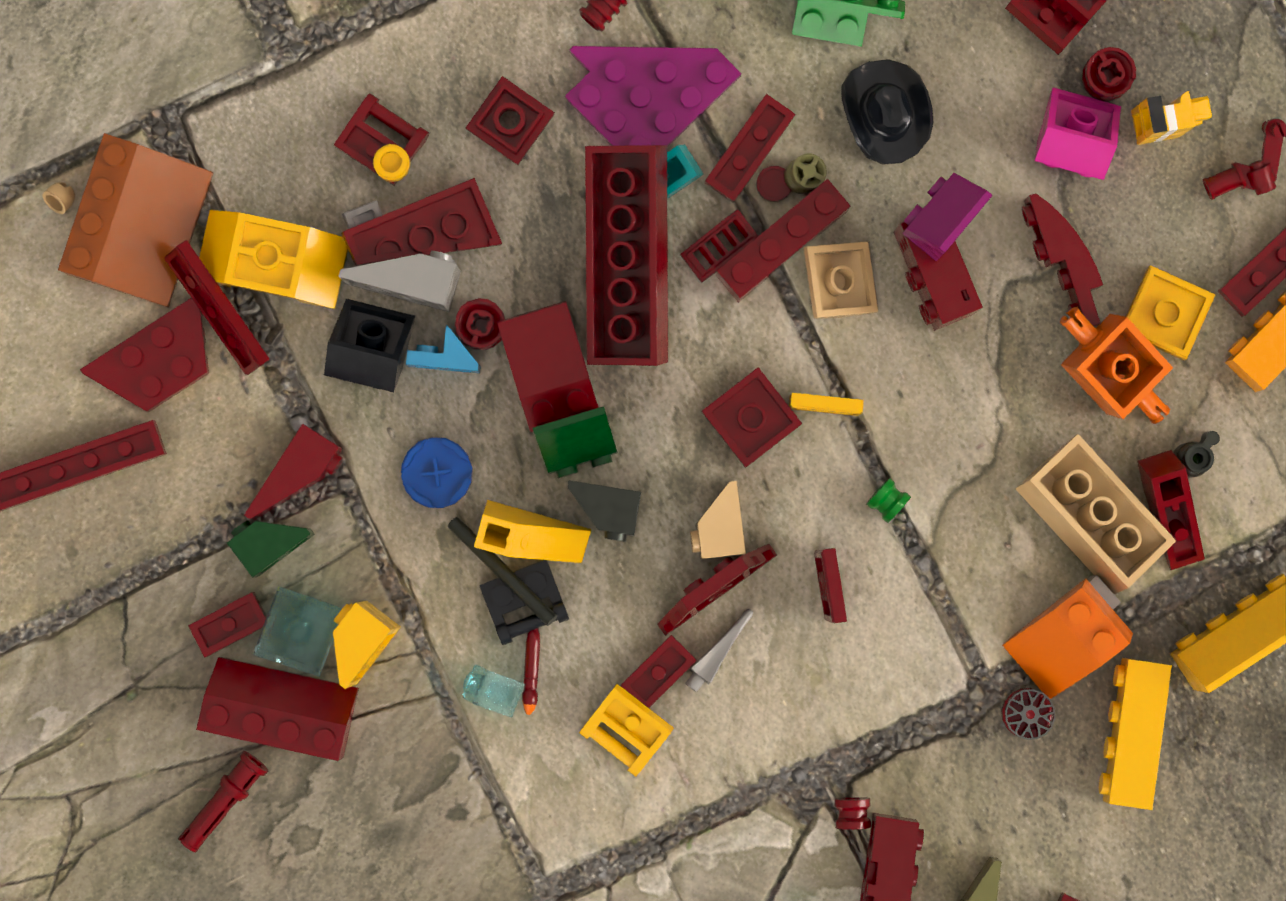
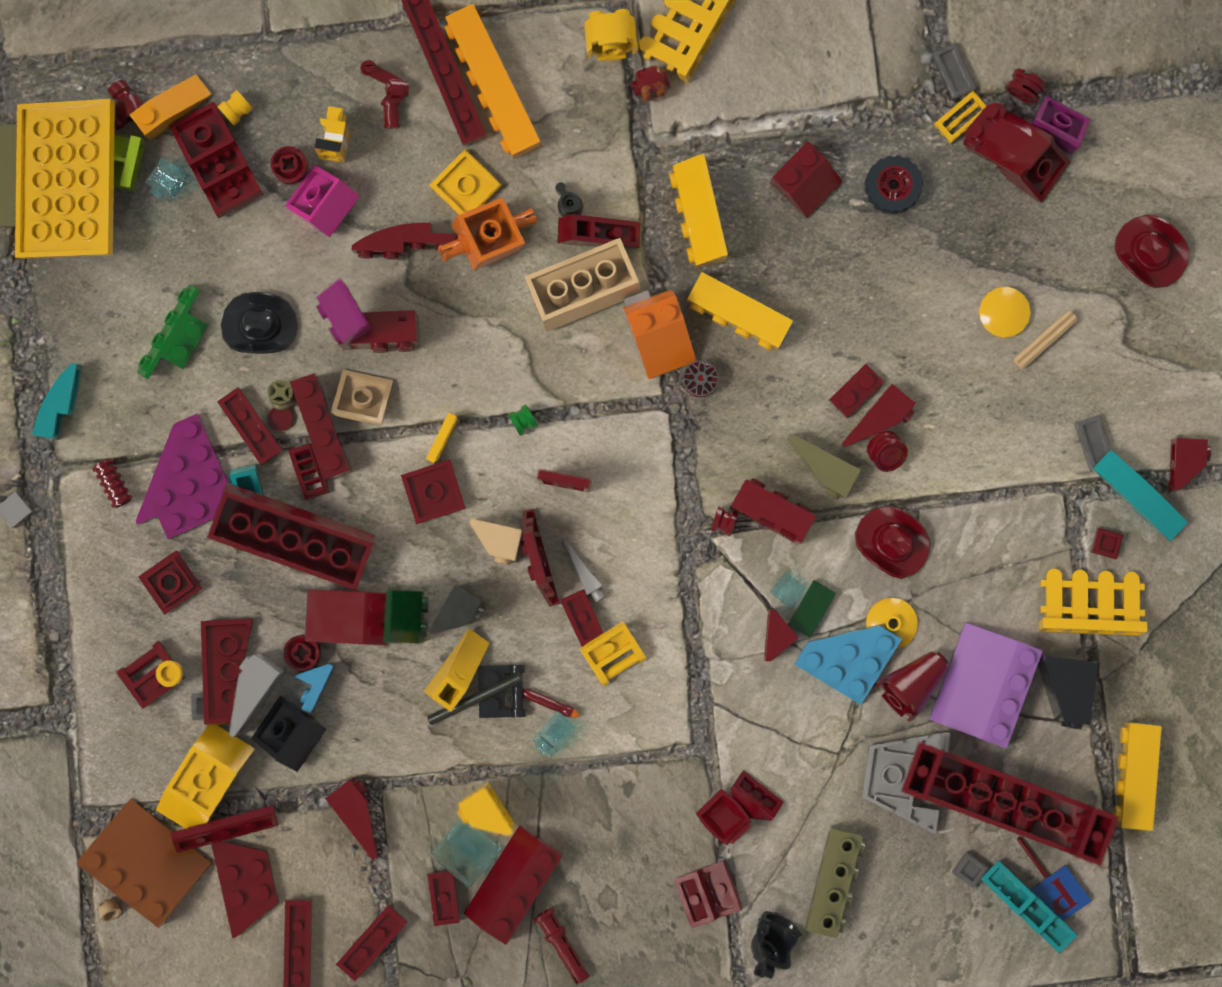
camera: 70 degrees left, 0 degrees up
dark green slope [227,520,315,578] -> none
blue tile [401,437,473,508] -> none
none -> dark red plate [336,904,408,981]

